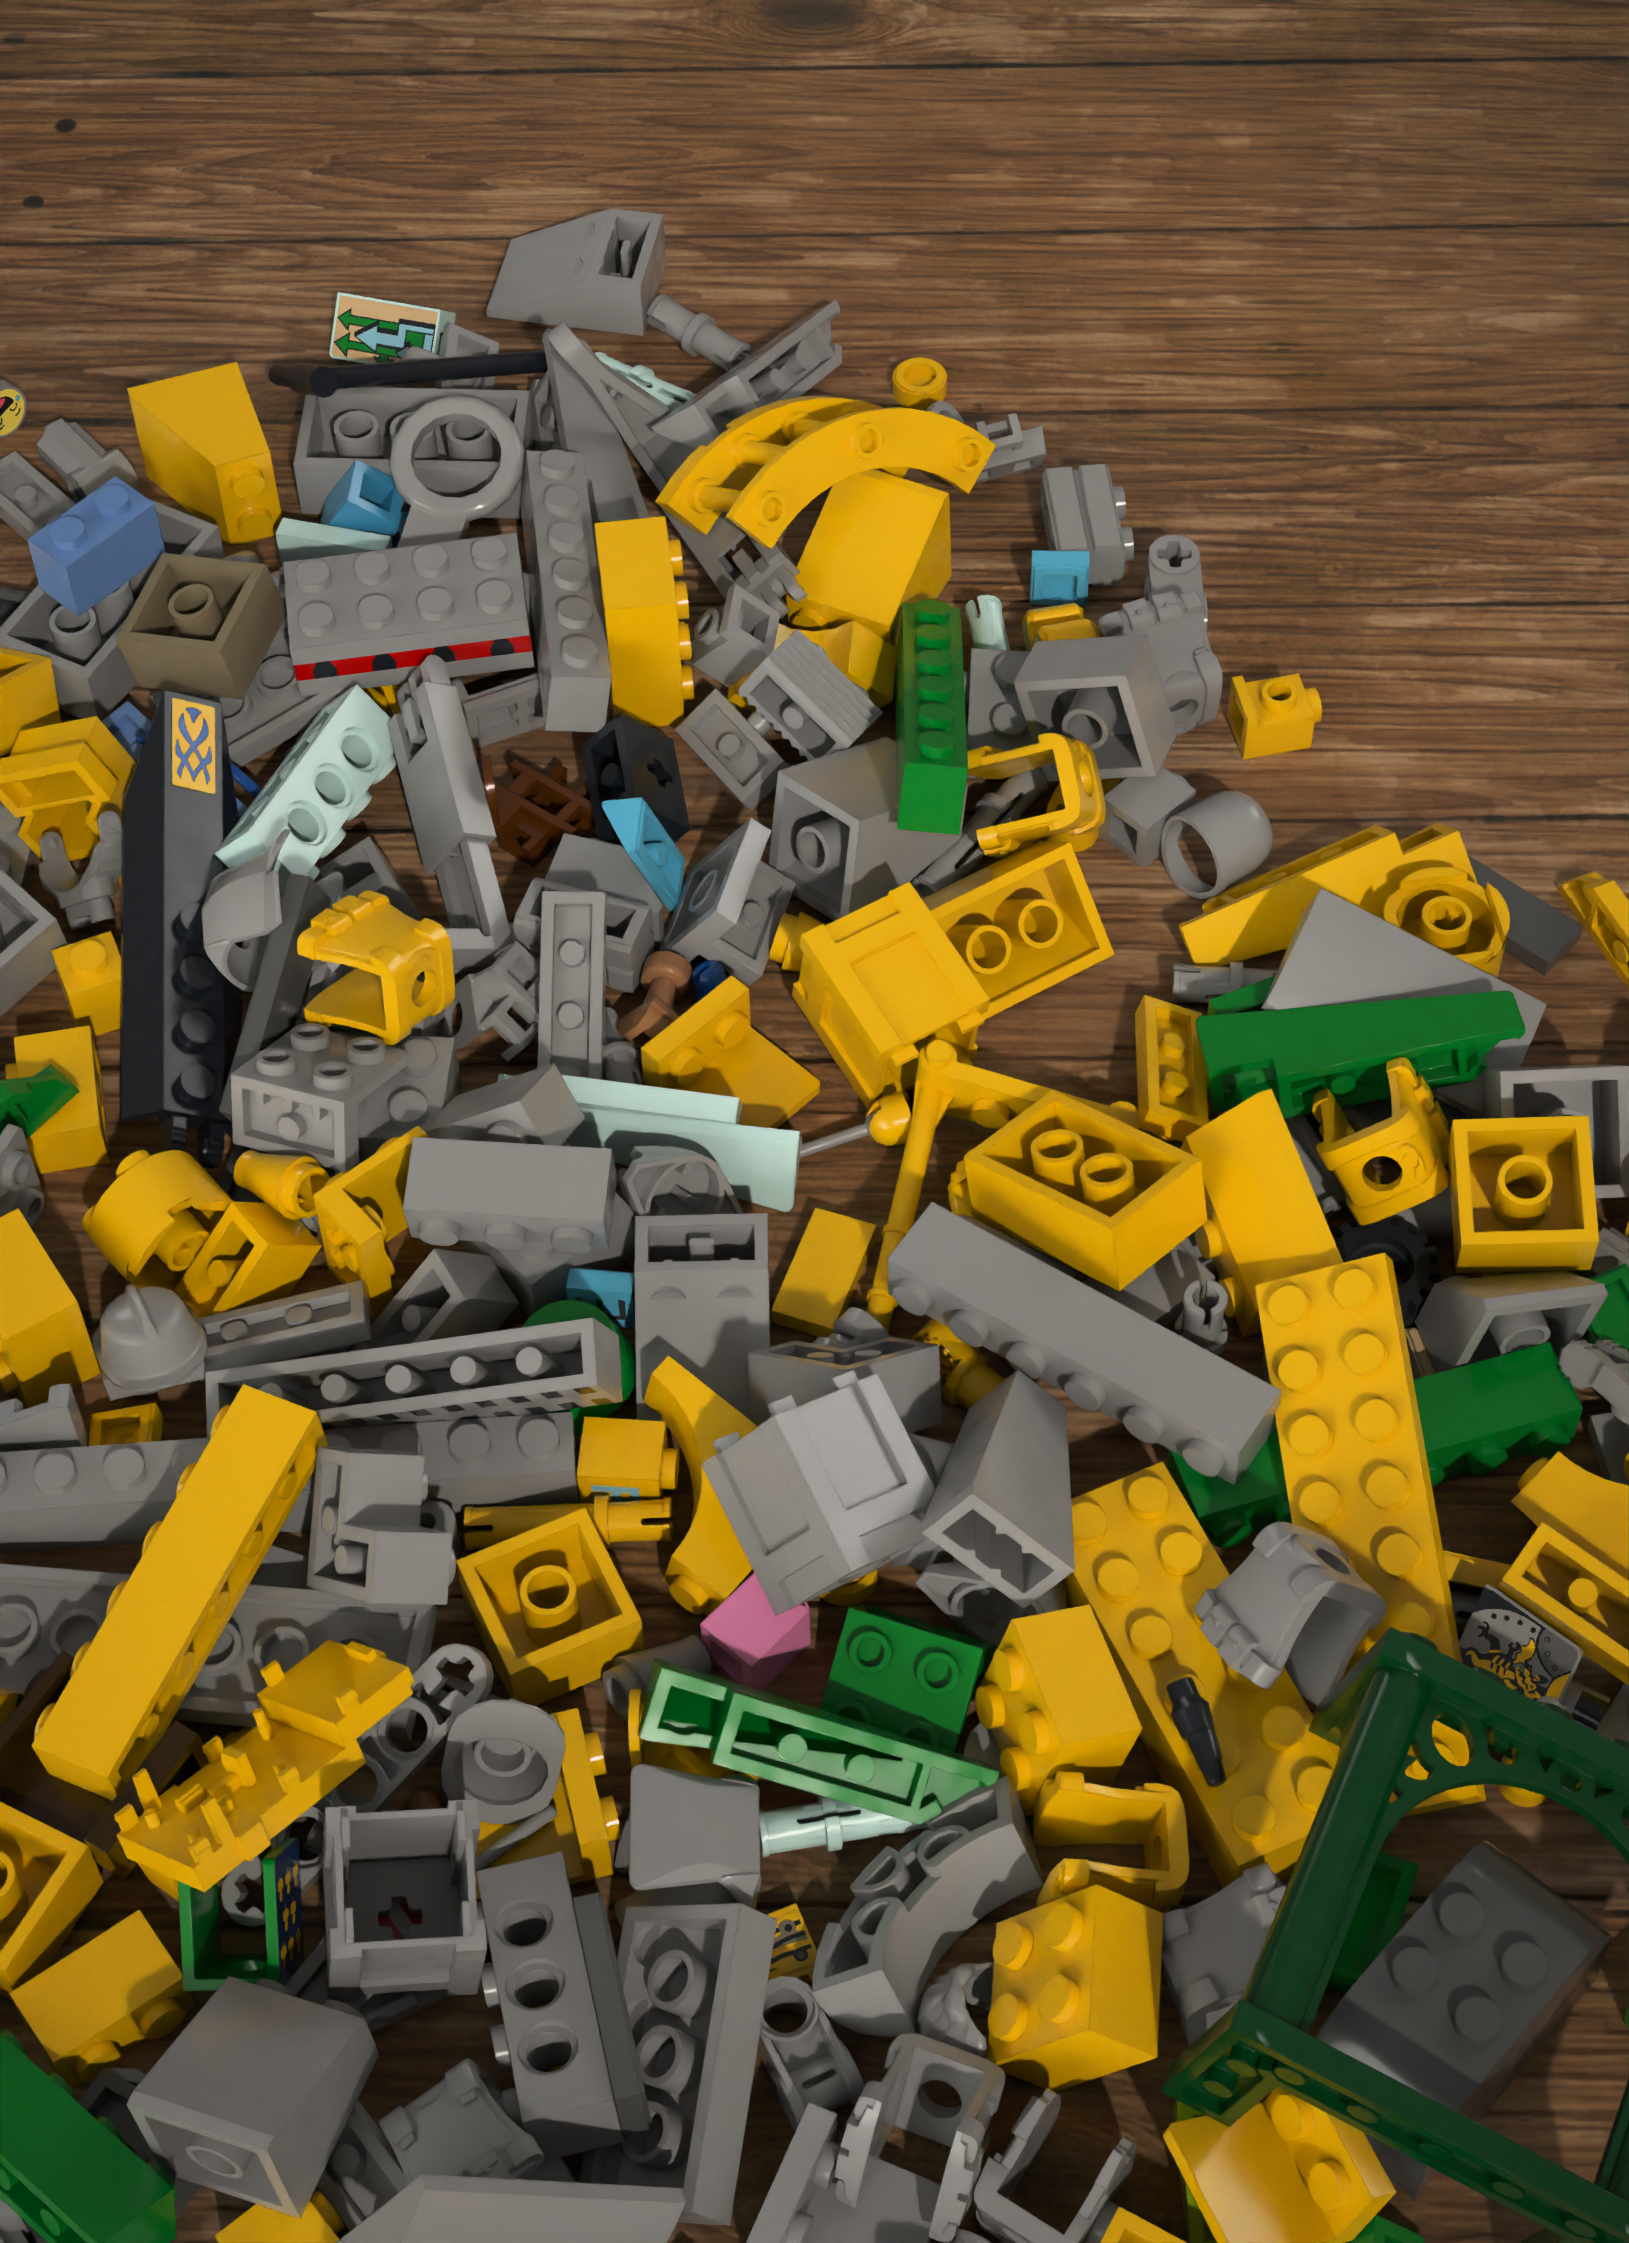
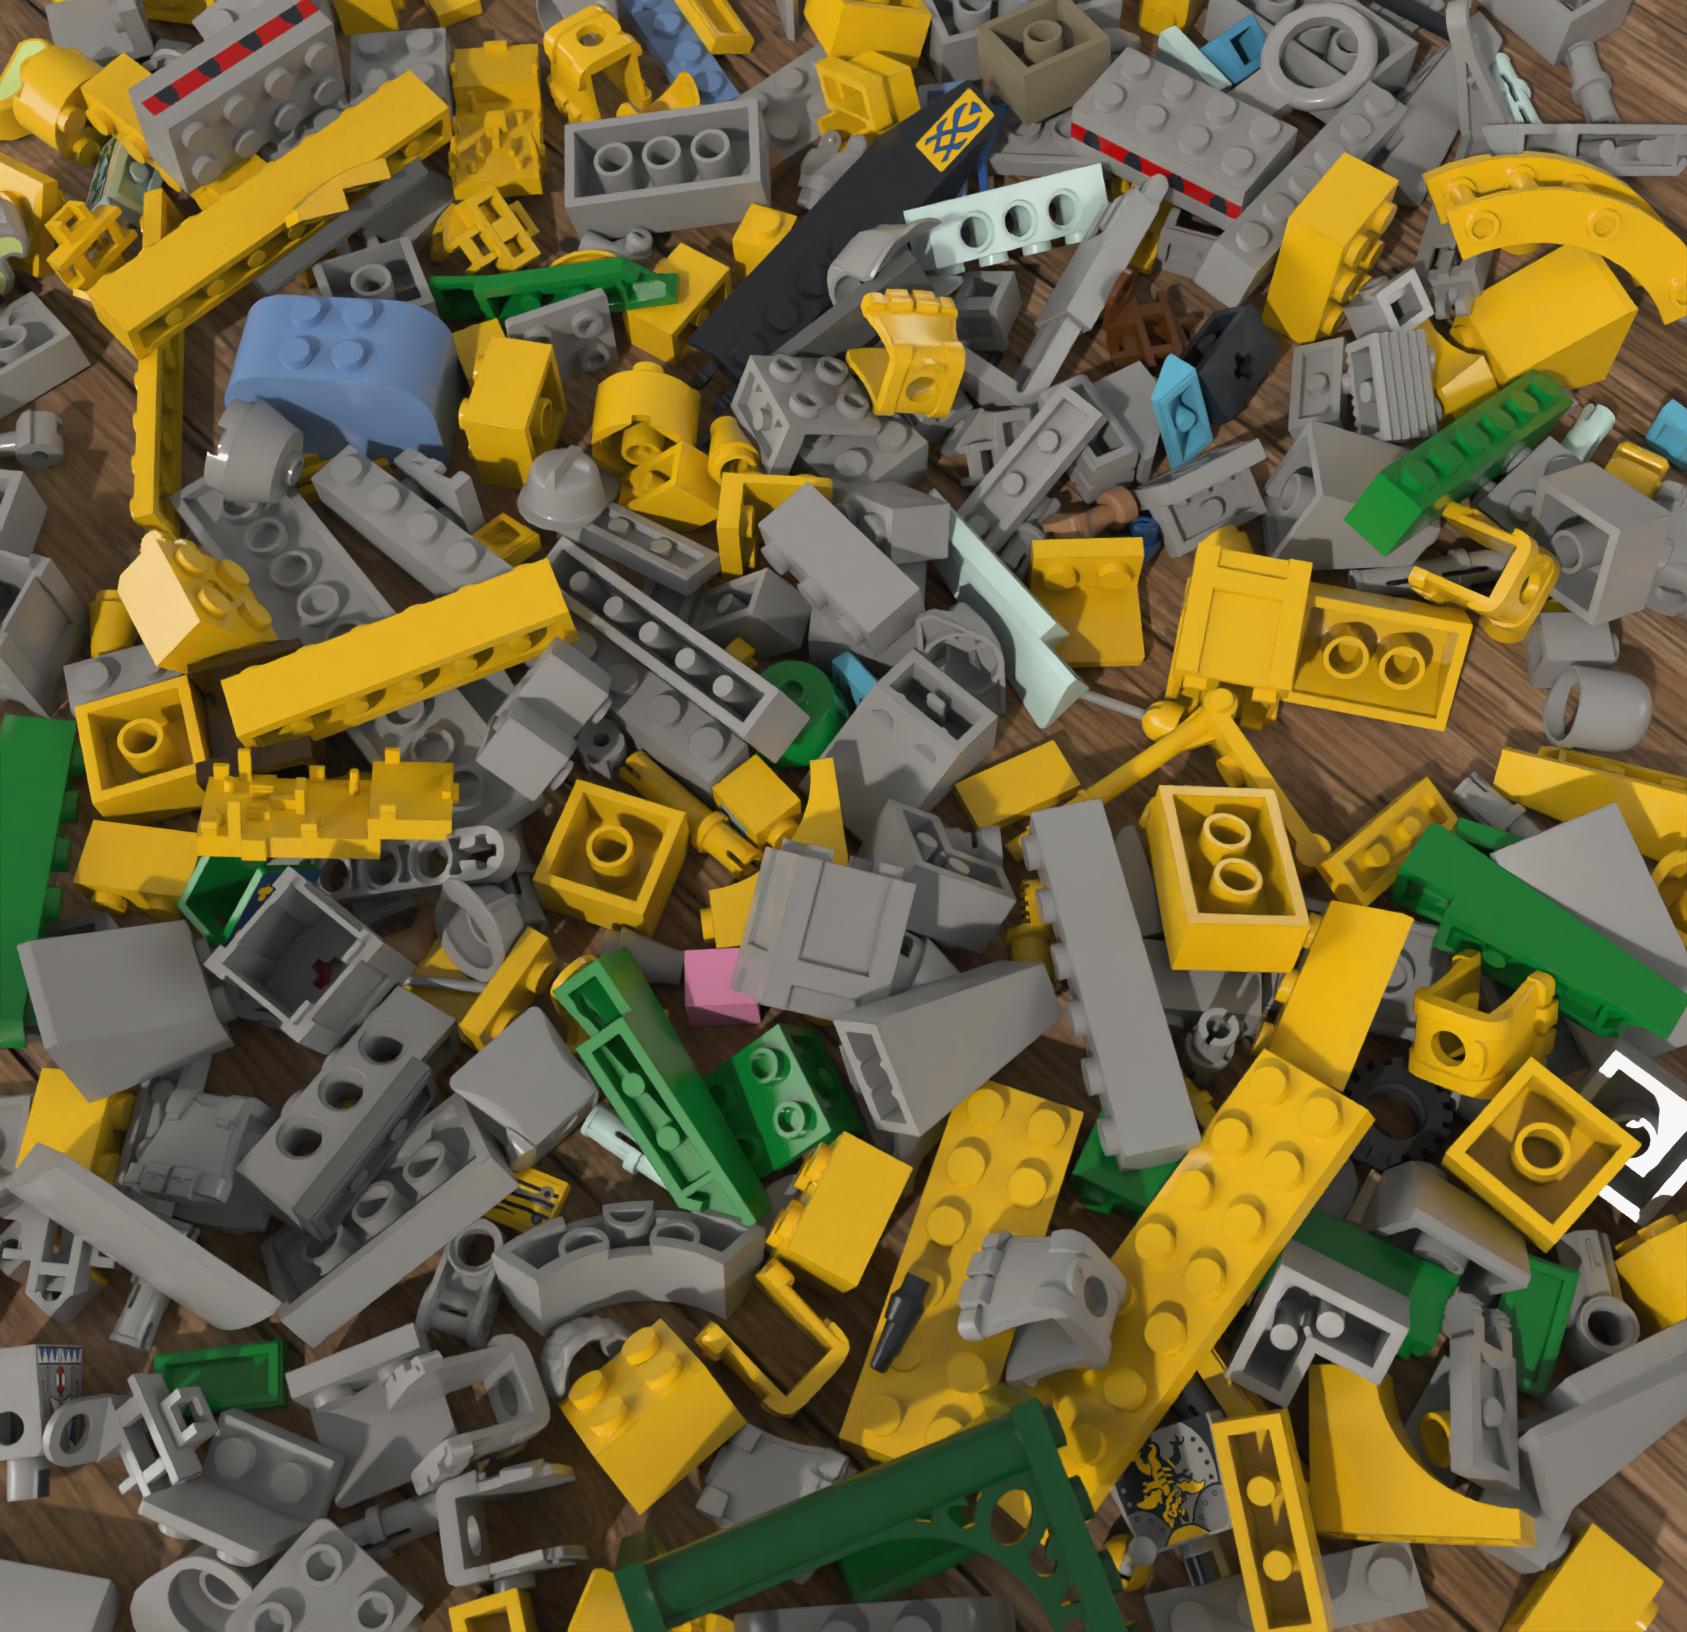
camera: 45 degrees right, 10 degrees up
none -> light grey brick [1224,1239,1410,1408]

